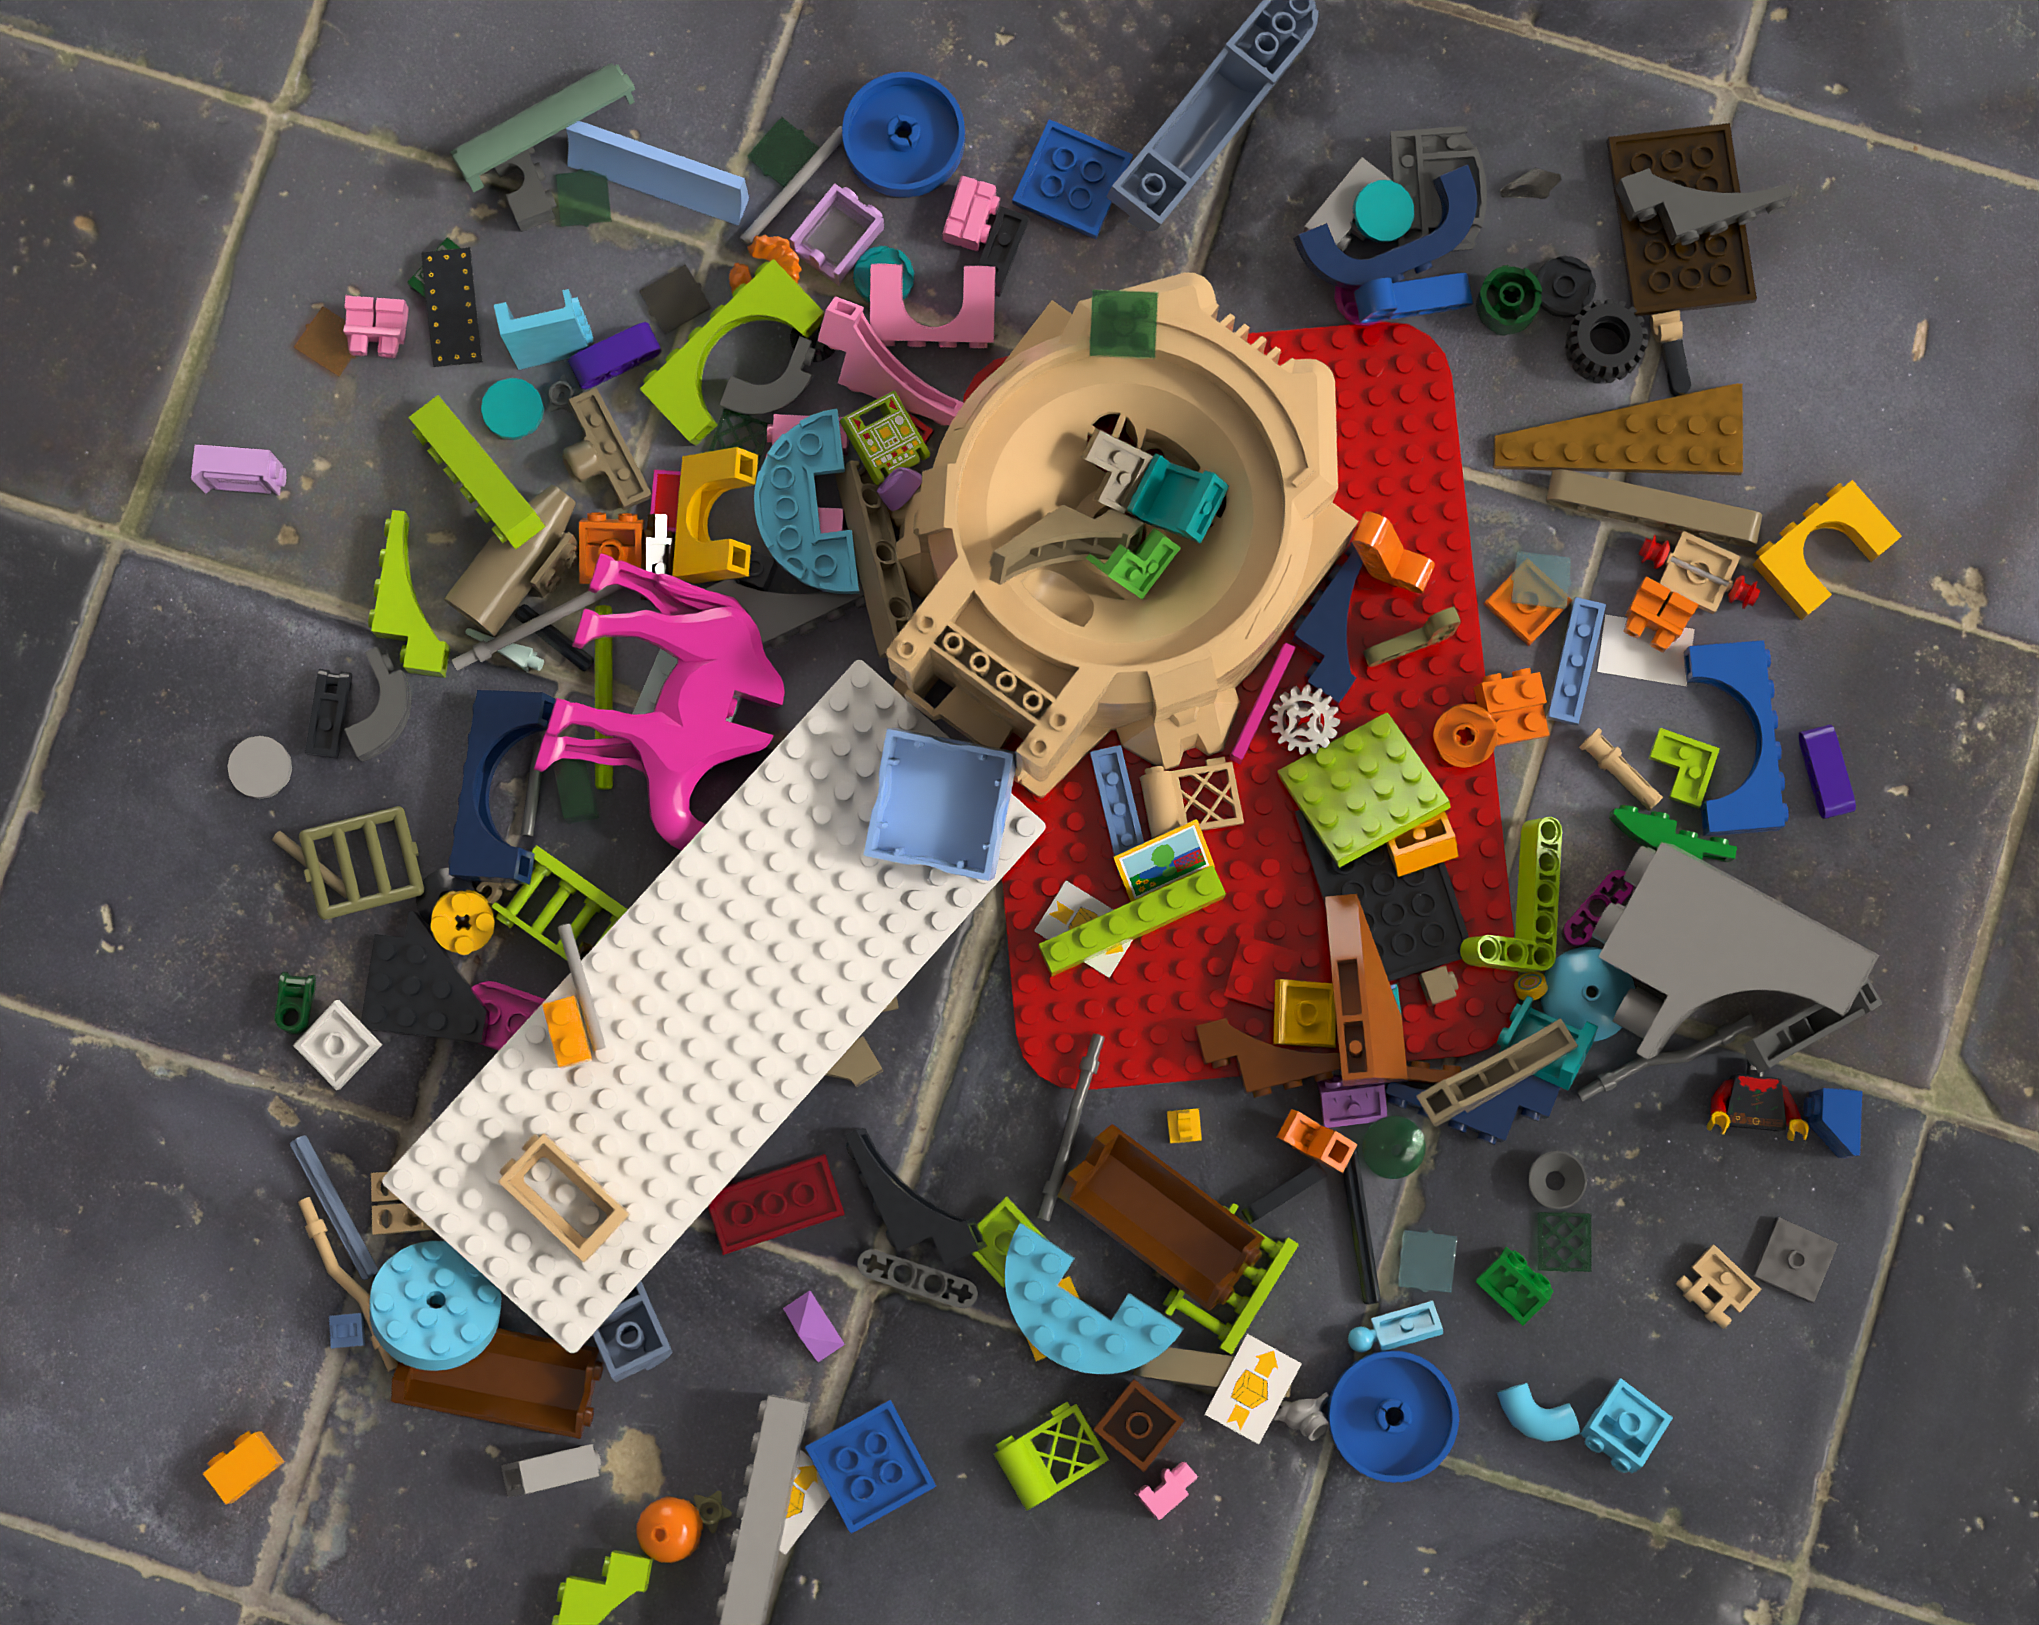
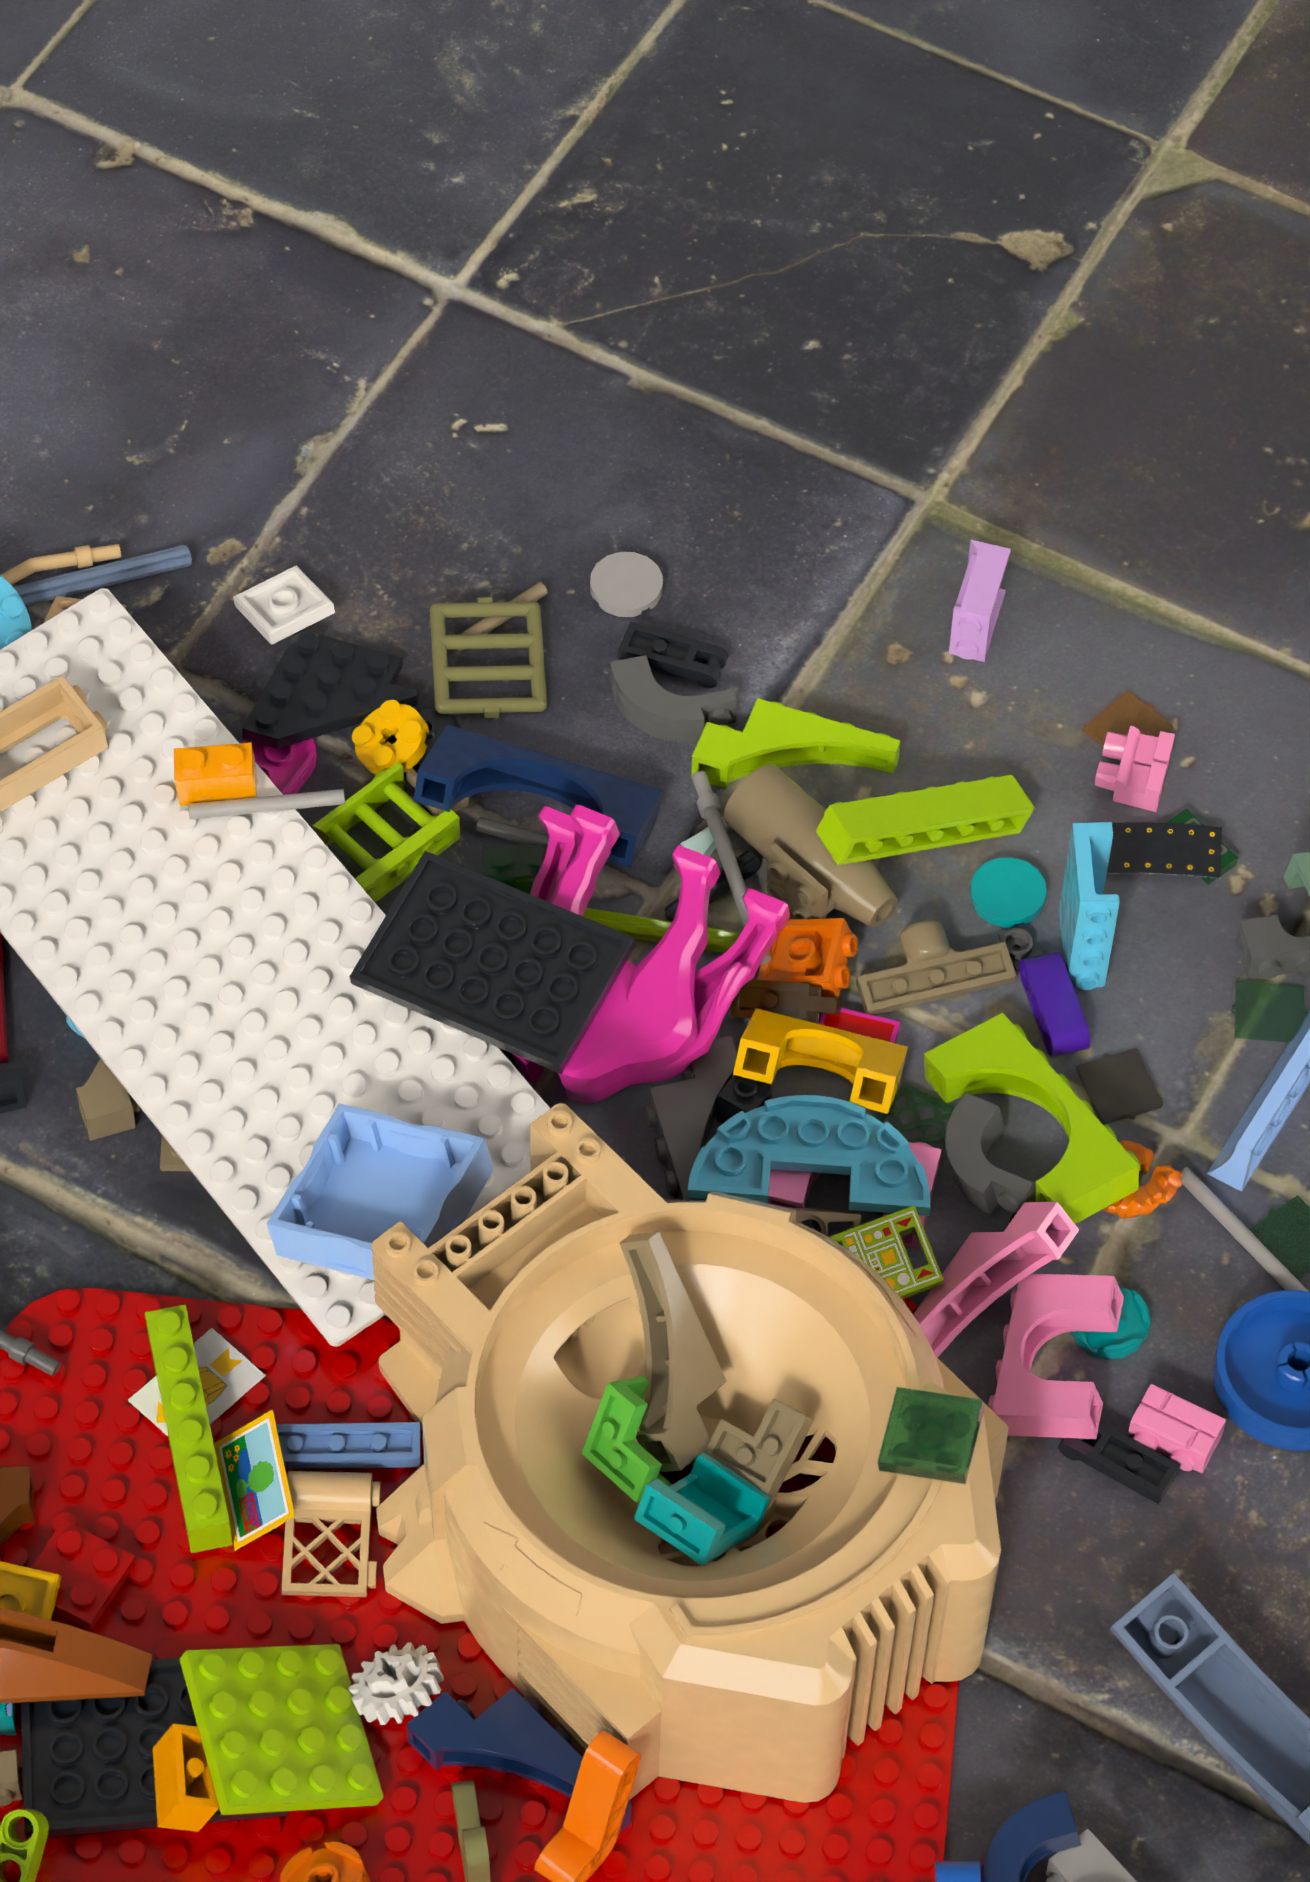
camera: 100 degrees right, 25 degrees down
dark green piece [275,971,316,1035] -> none
window [790,184,884,286] -> none
blue plate [1012,119,1133,239] -> none
dark pink tile [1230,643,1296,764] -> none
none -> black plate [349,851,636,1074]

